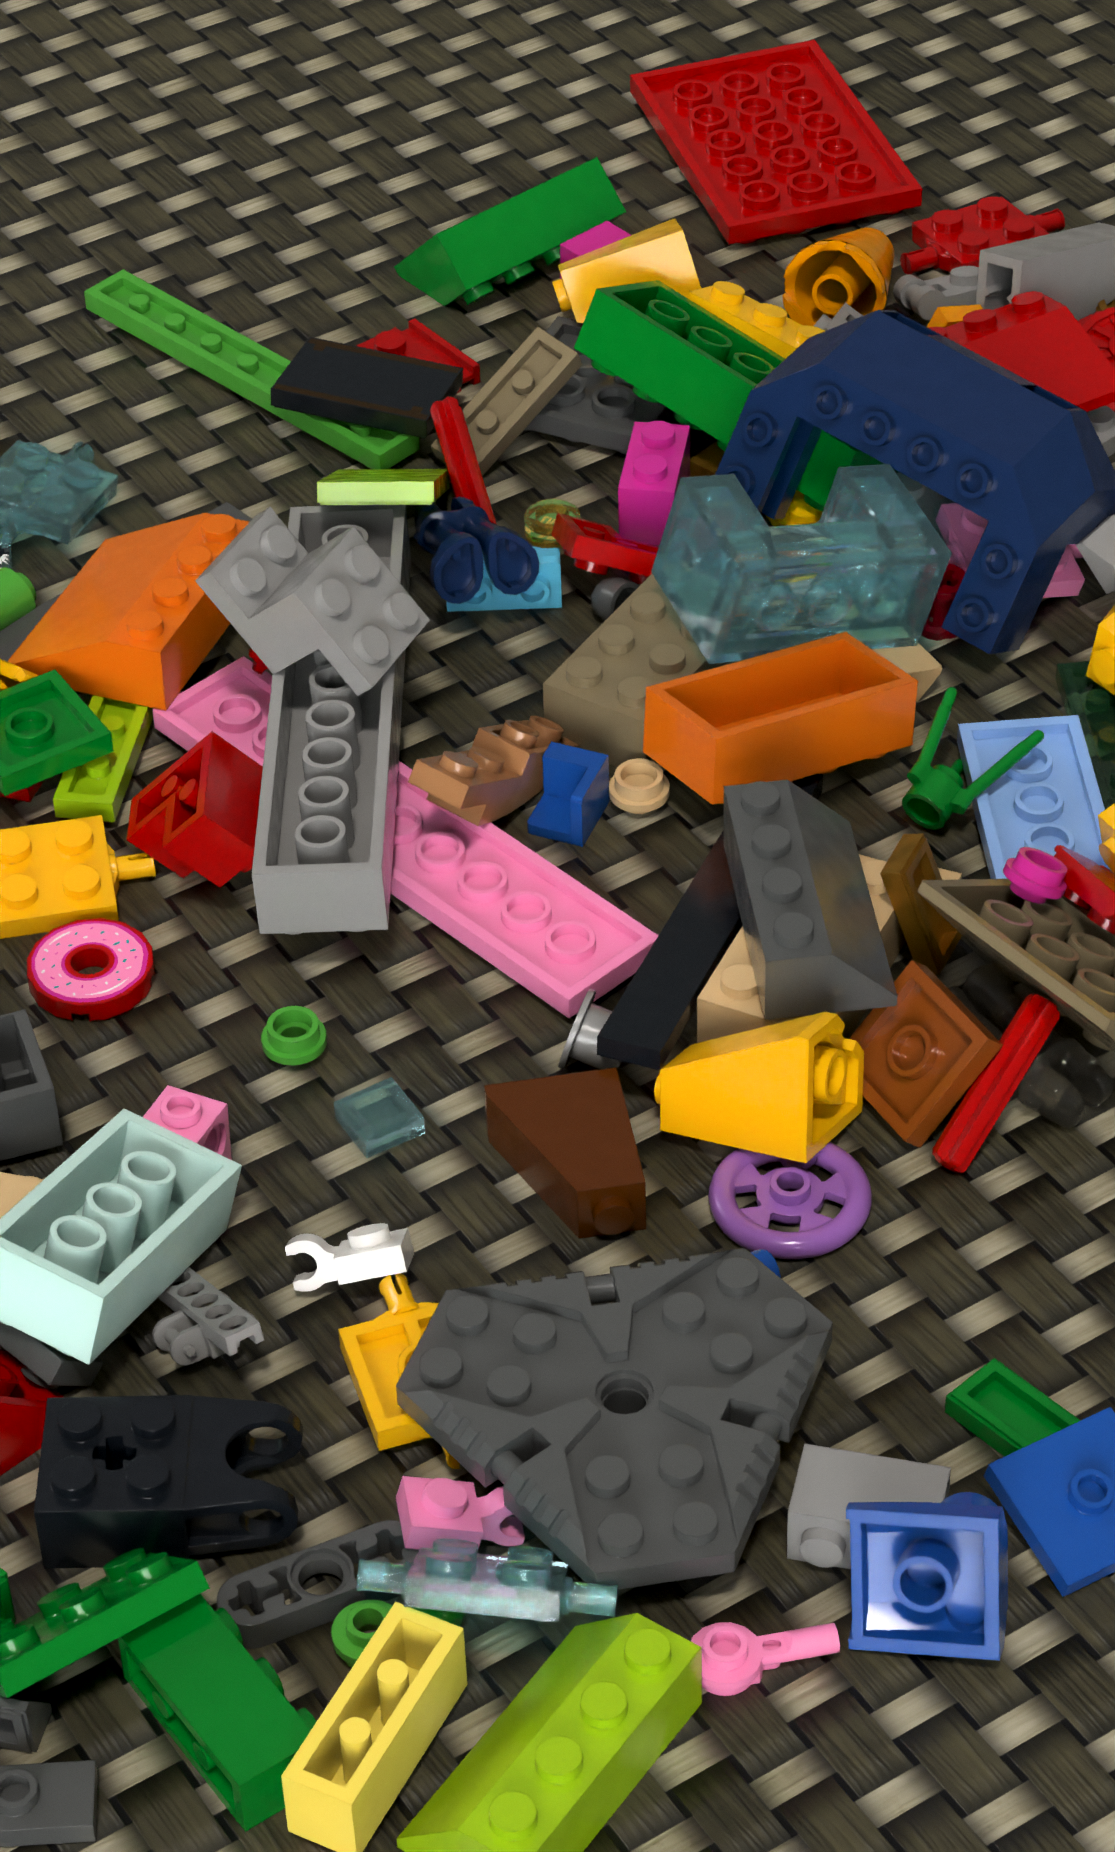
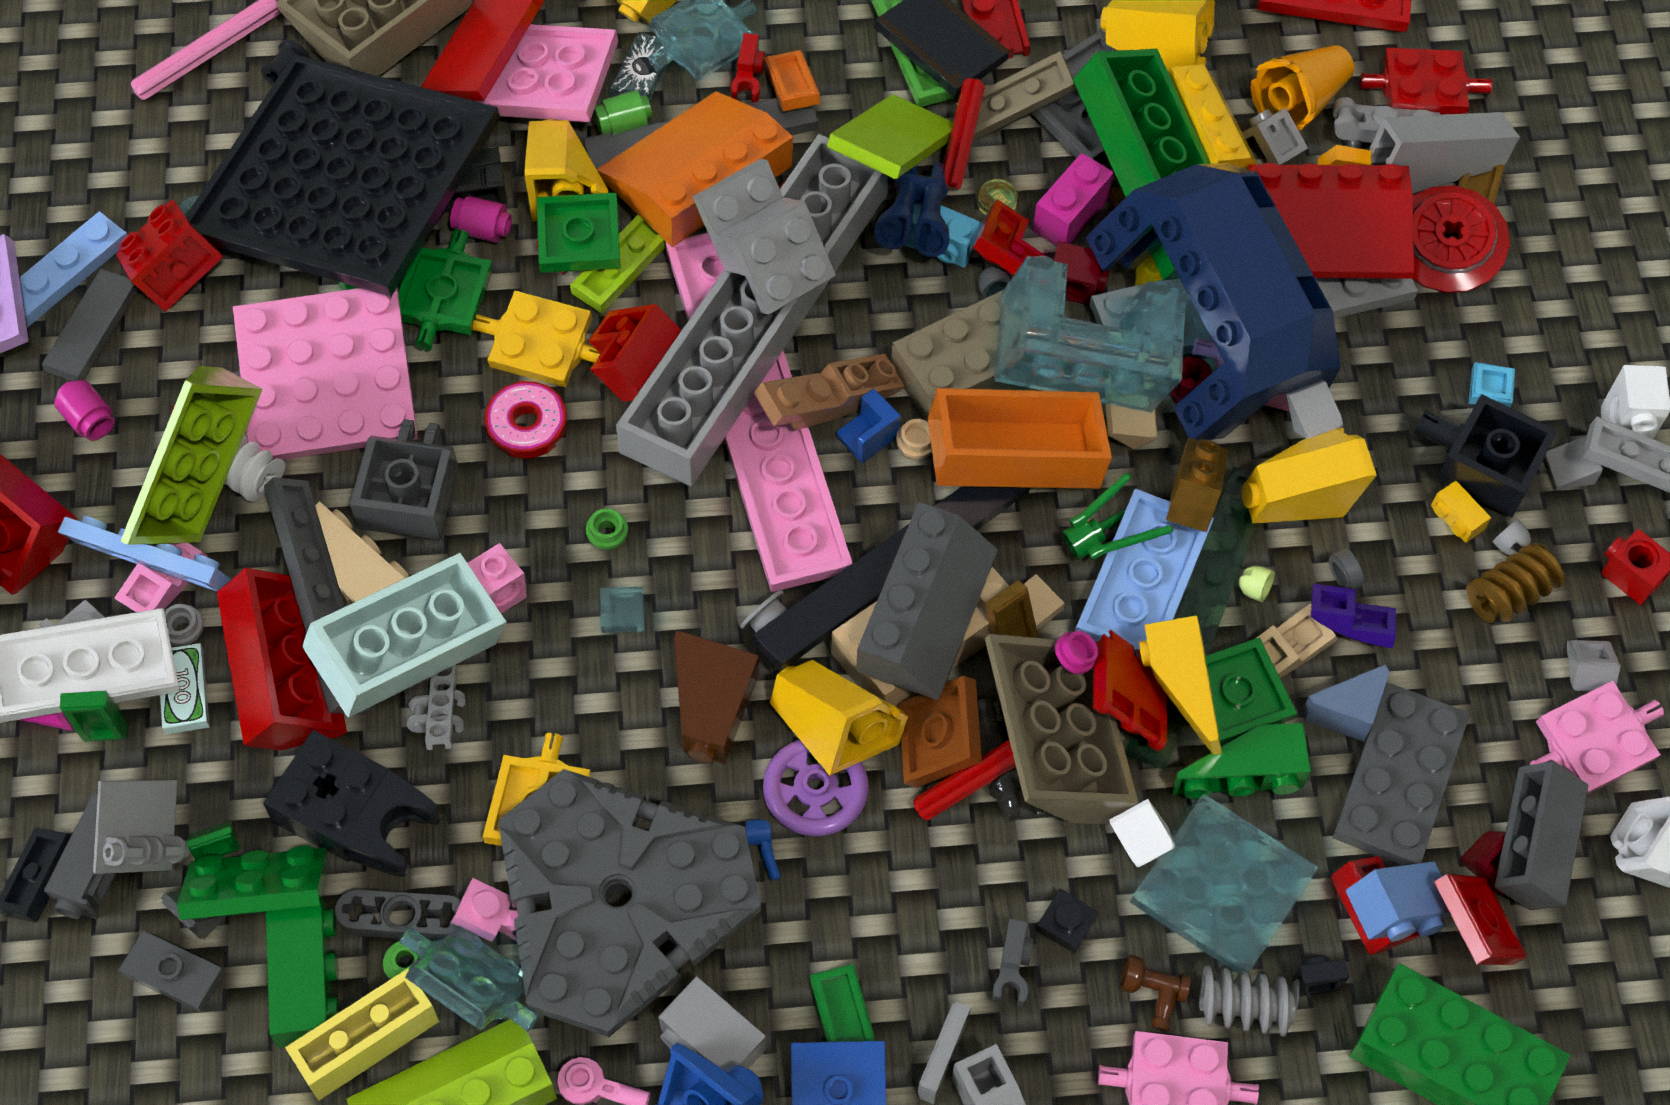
camera: 25 degrees right, 20 degrees up
white plate [285,1223,414,1292] -> none
none -> red plate [731,33,765,103]
none -> orange tile [765,50,820,112]
none -> pearl gold brick [1166,437,1229,533]

